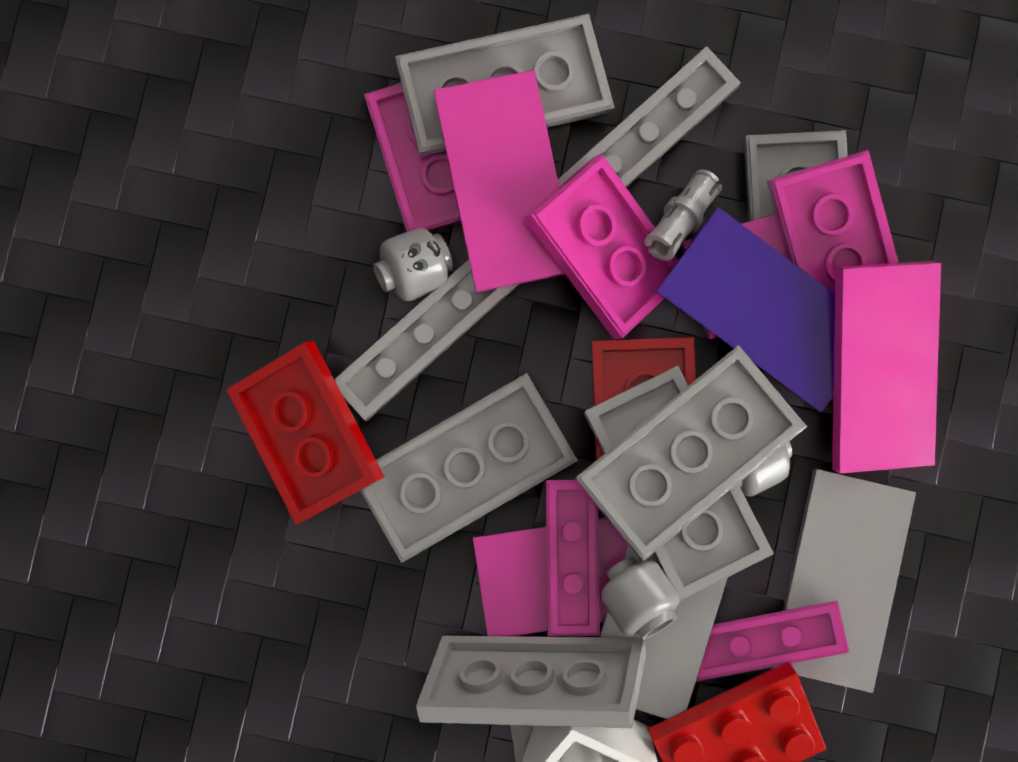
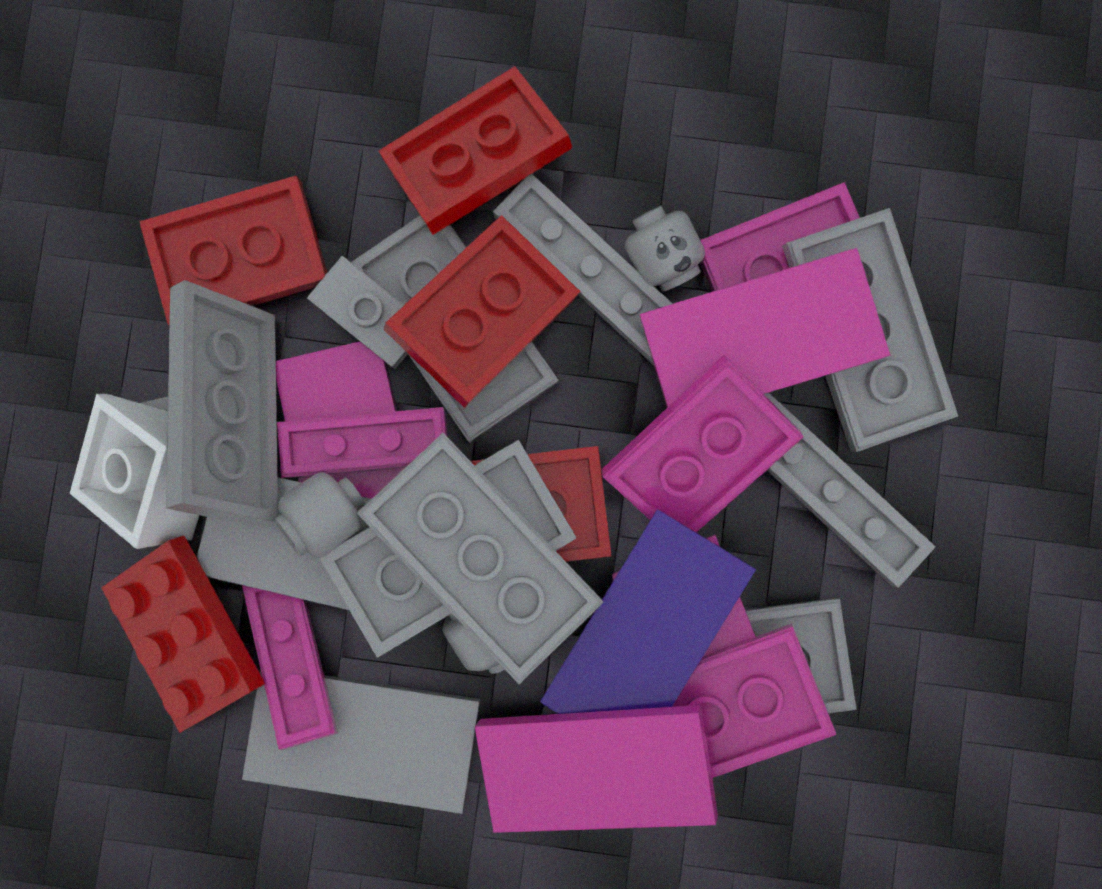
camera: 90 degrees right, 0 degrees up
light grey pin [644,169,722,261] -> none
none -> red plate [139,176,327,326]
none -> light grey plate [307,256,408,369]
none -> red plate [384,215,581,408]

